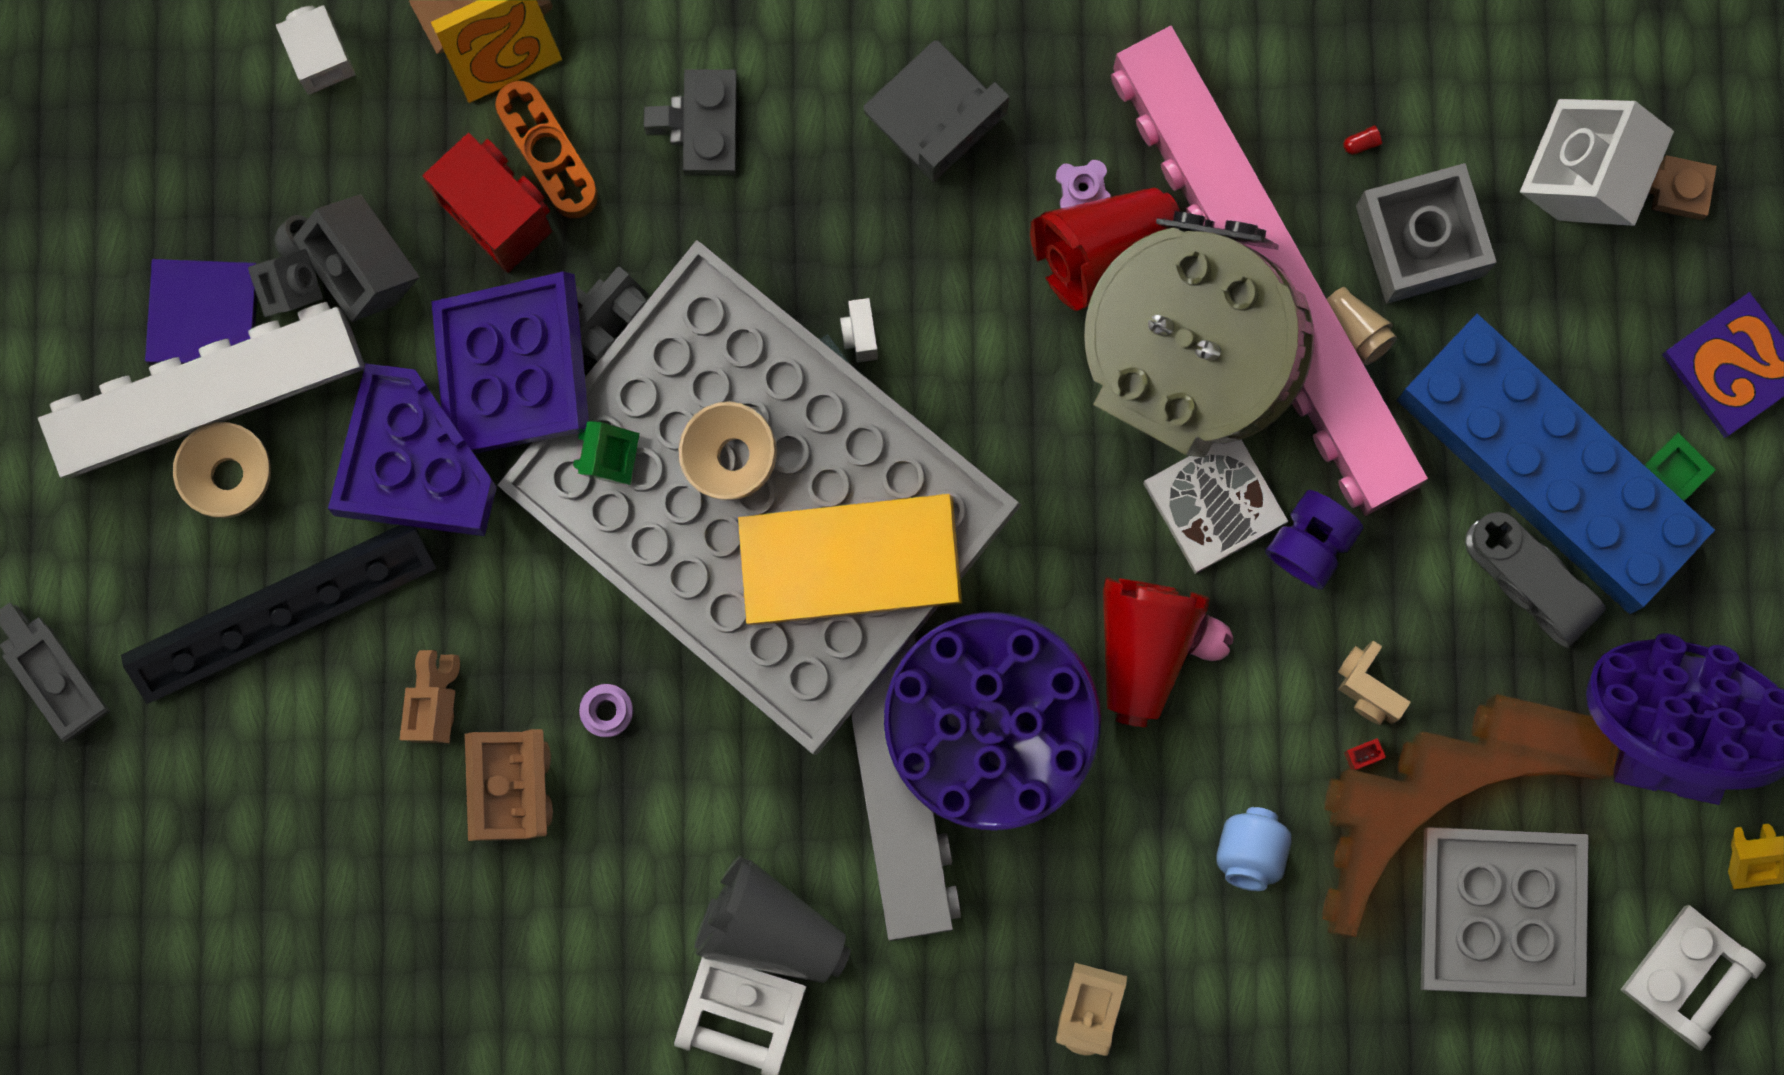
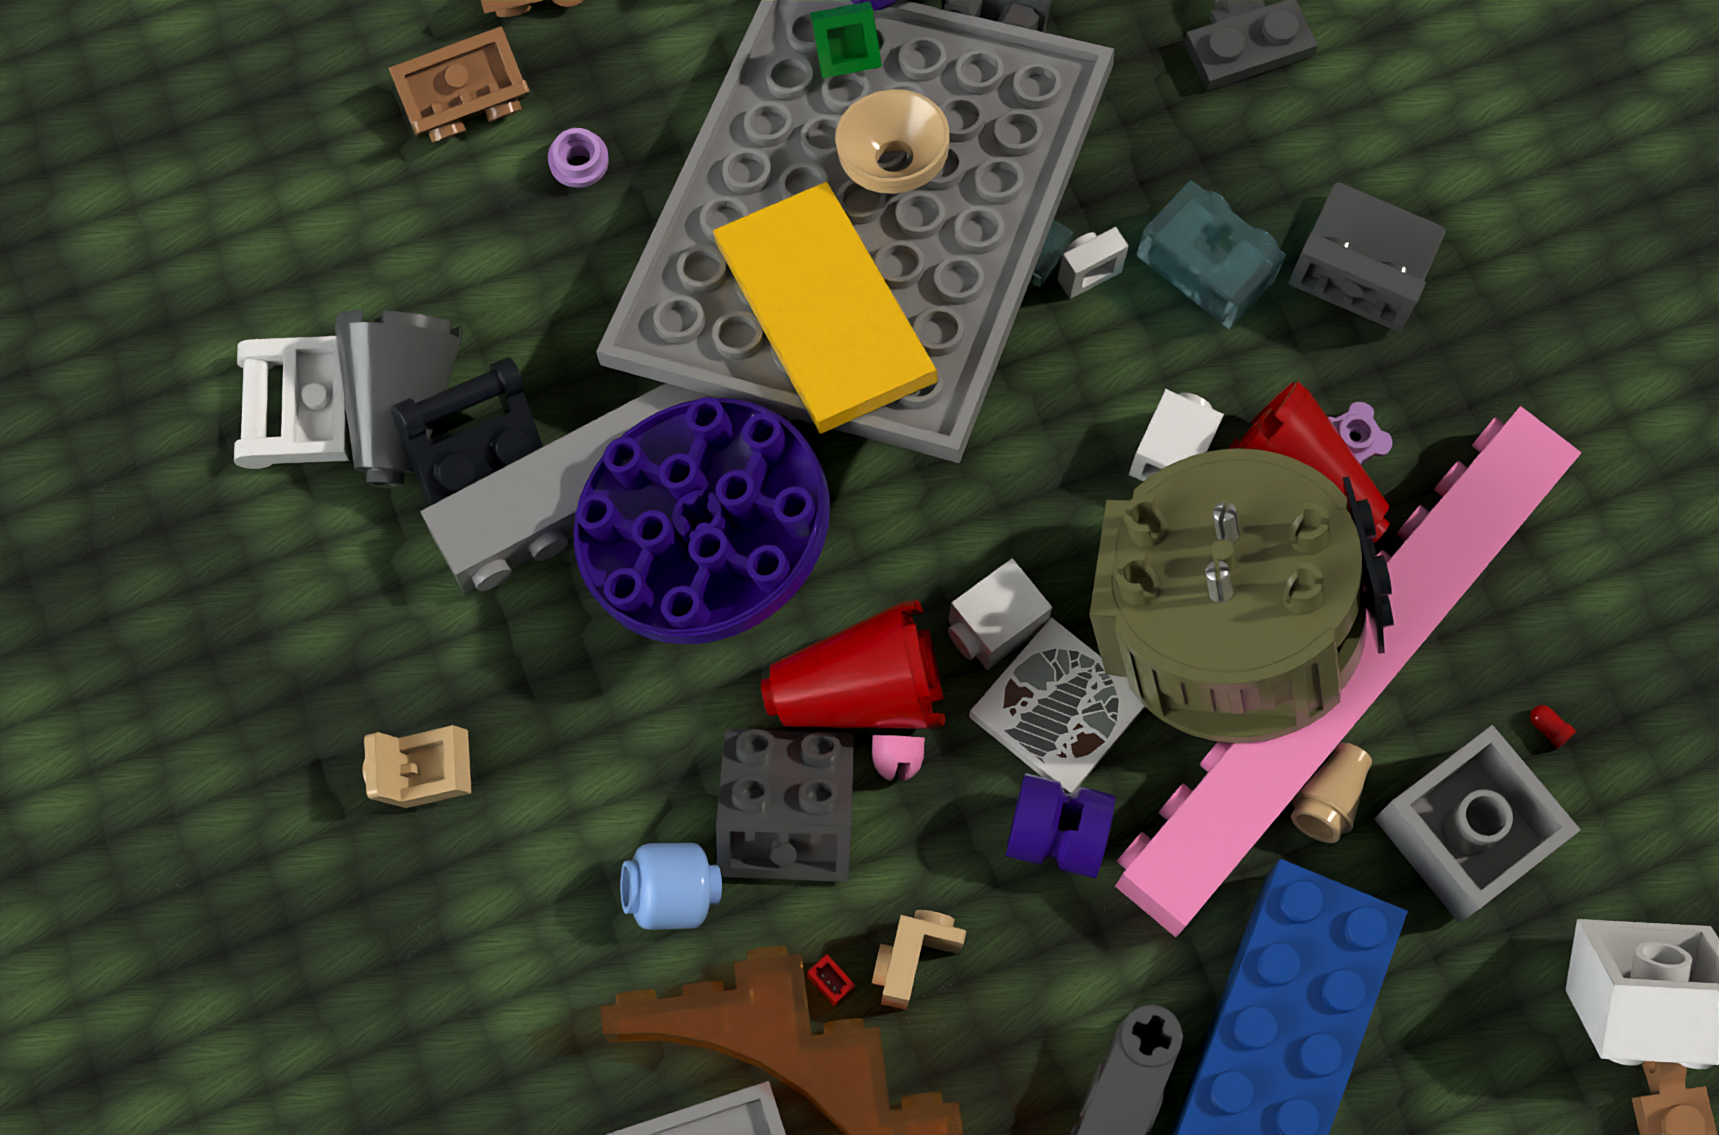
camera: 65 degrees right, 10 degrees down
none -> black plate [391,357,543,507]
none -> dark grey bracket [716,729,854,882]
none -> white brick [948,558,1053,670]
none -> white brick [1129,389,1224,481]
none -> clear light blue brick [1137,180,1286,330]

